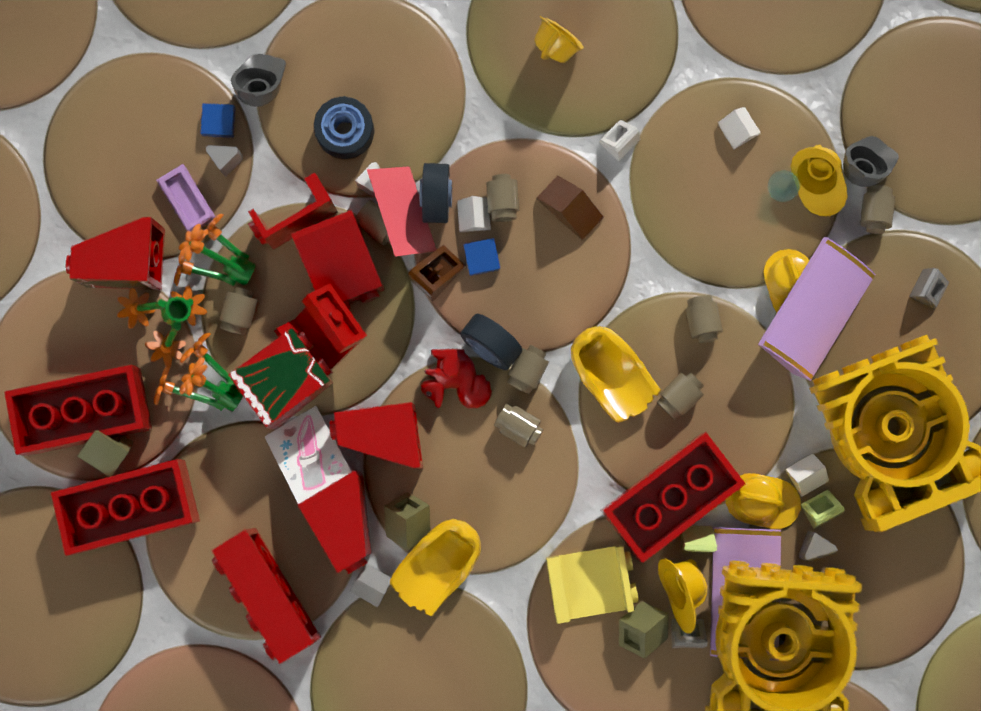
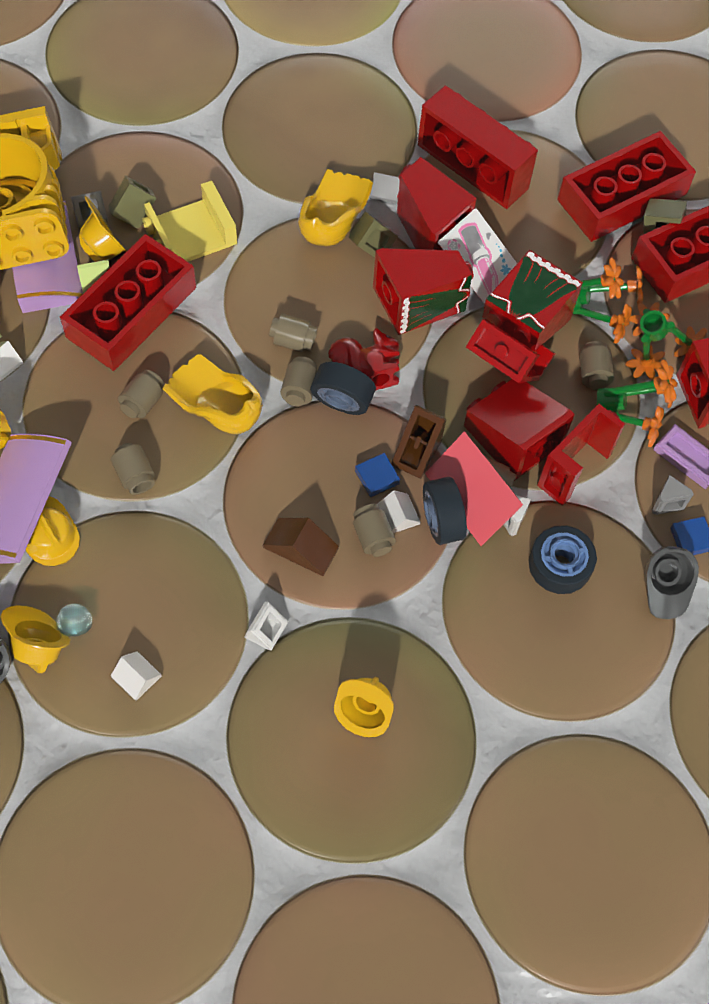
camera: 160 degrees right, 20 degrees down
yellow piece [725,473,801,529] -> none

